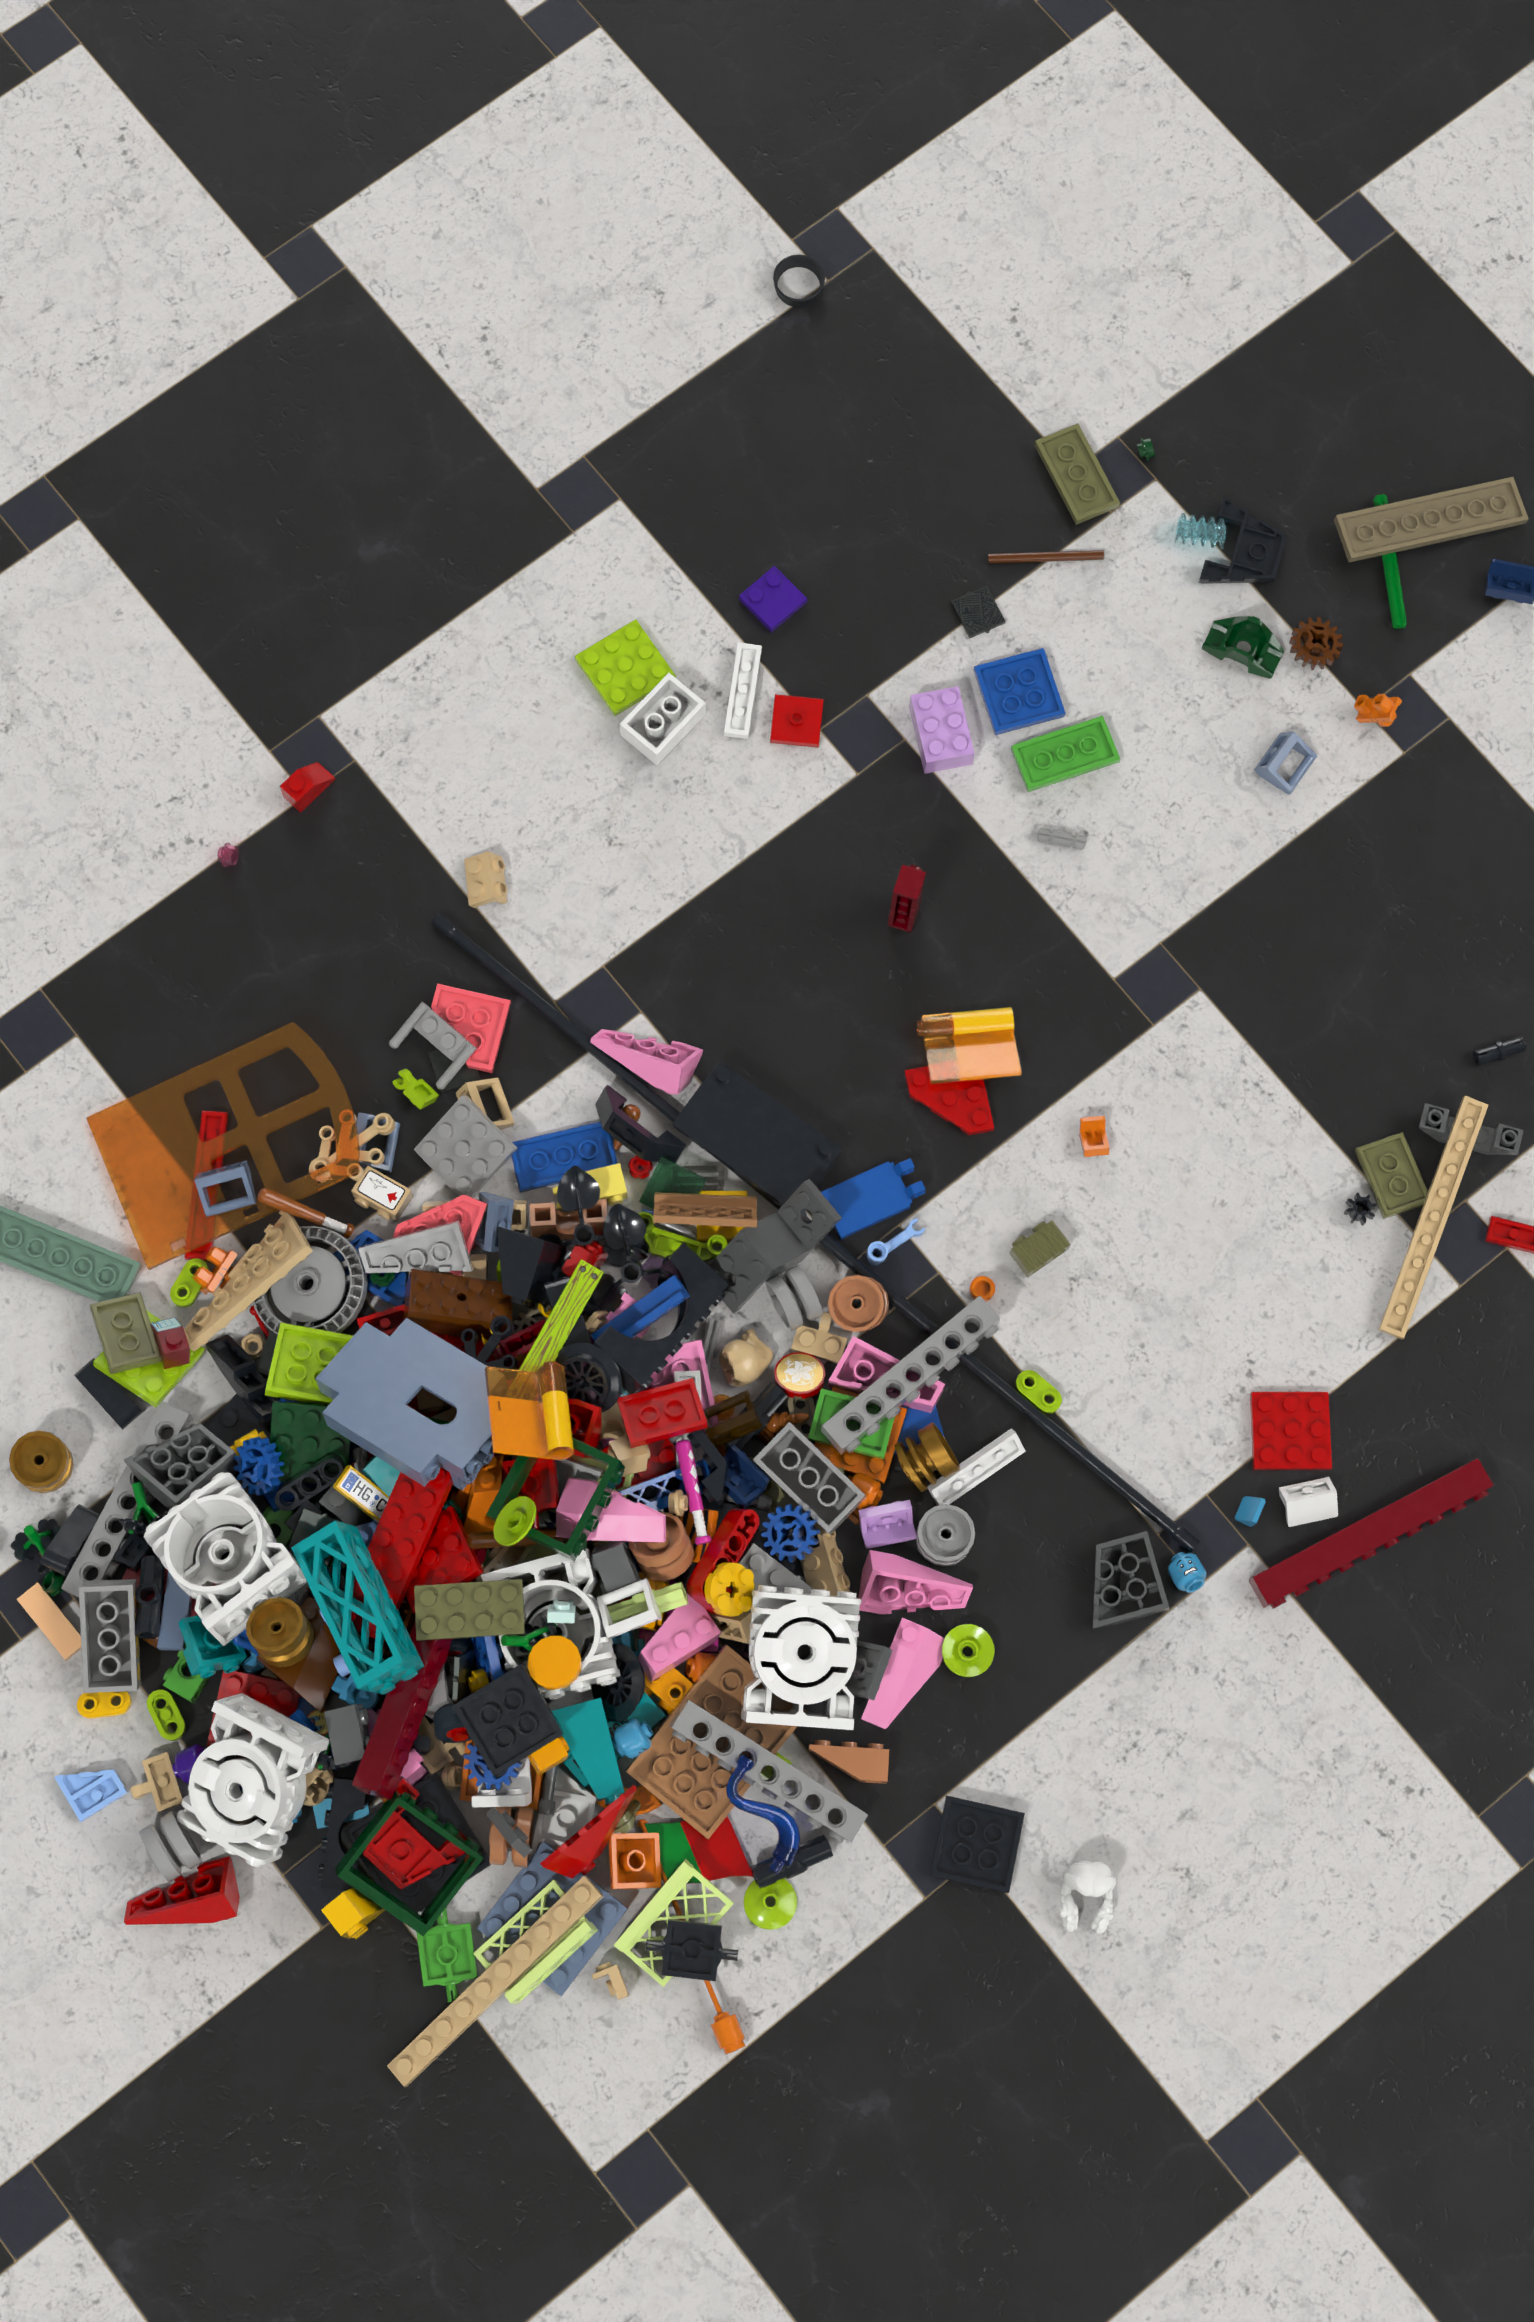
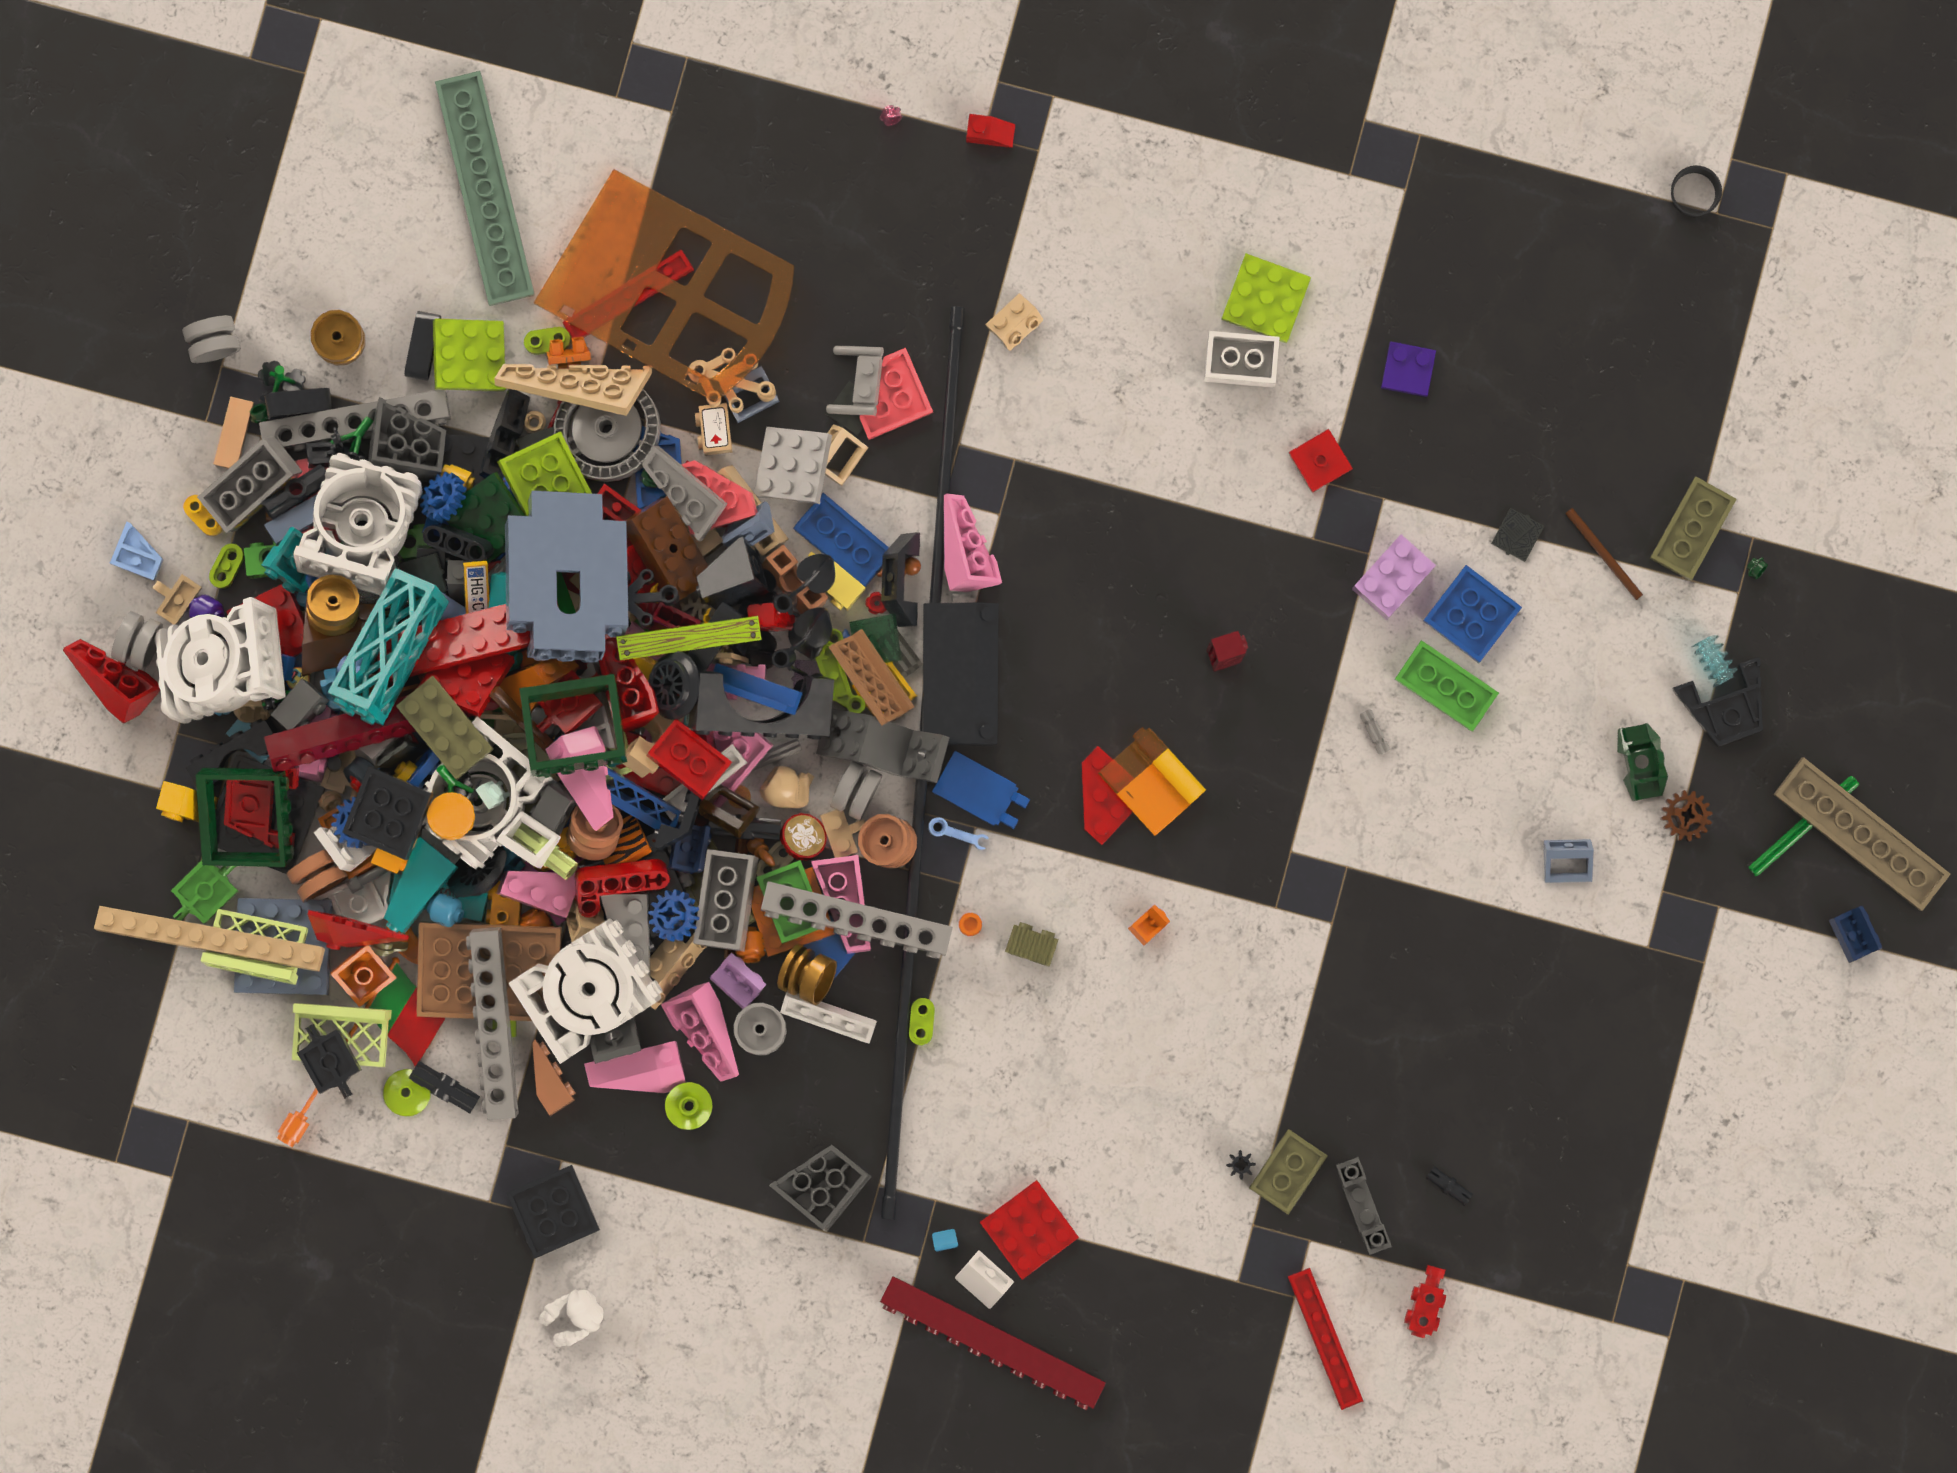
camera: 55 degrees right, 10 degrees up
olive tile [90,1292,161,1374] -> none
dark red slope [151,1317,190,1369] -> none
sand blue tile [194,1160,257,1217] -> none
dark orange piece [258,1188,354,1239] -> none
lime plate [392,1069,439,1110] -> none
clear orange door [485,1361,574,1460] -> none
dark grey plate [486,1807,532,1858] -> none
lime dish [494,1496,536,1546] -> none
tan bracket [592,1962,629,2000] -> none
tan plate [668,1490,688,1516] -> none
dark pink piece [676,1440,711,1545] -> none
yellow plate [704,1562,754,1617] -> none
white plate [724,642,762,739] -> none
clear blue animal [726,1755,800,1874] -> none
dark azure head [1167,1552,1207,1593] -> none
orange hips [1354,694,1402,727] -> none
tan plate [1378,1096,1488,1340] -> none

